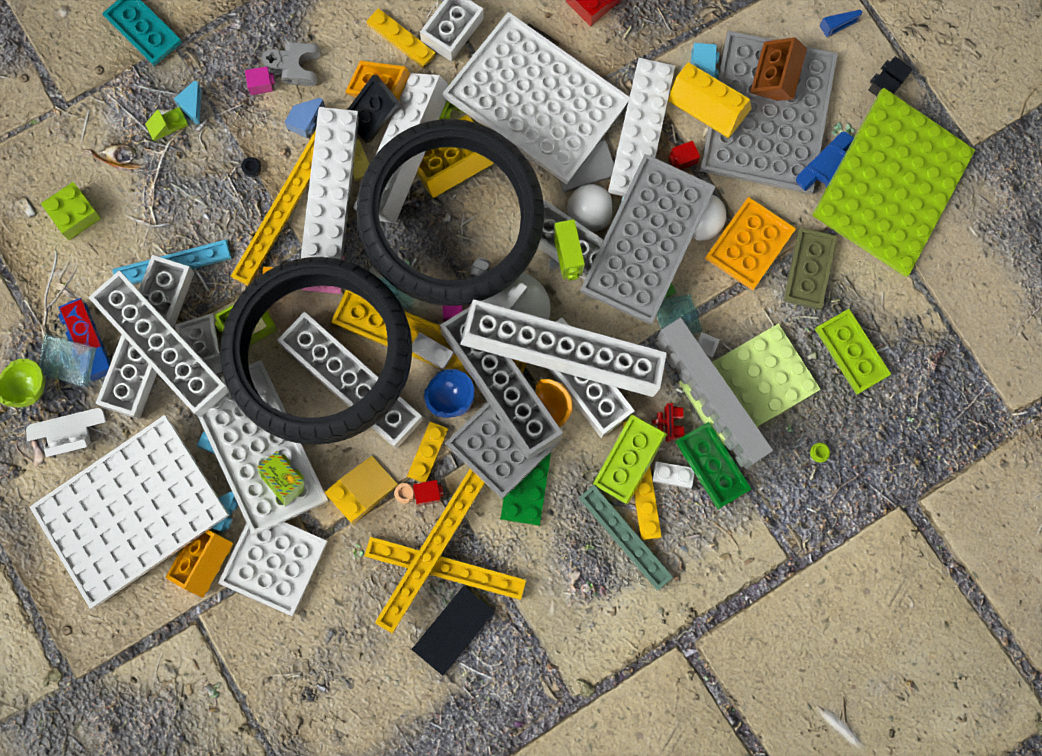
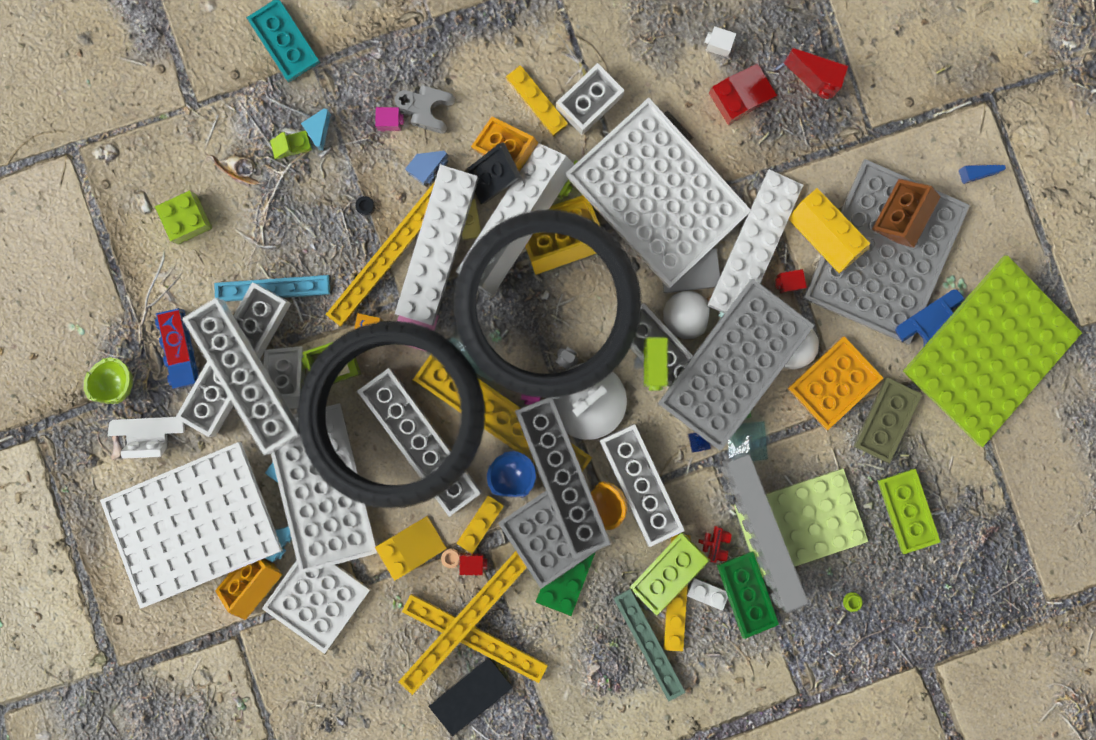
camera: 15 degrees right, 10 degrees up
clear light blue tile [38,334,96,387] -> none
lime brick [257,451,305,506] -> none
white plate [412,332,454,370] -> none
white brick [460,299,666,397] -> none
medium azure slope [691,43,719,79] -> none
white plate [697,332,720,359] -> none
black piece [868,56,913,97] -> none
none -> clear blue tile [687,432,711,453]

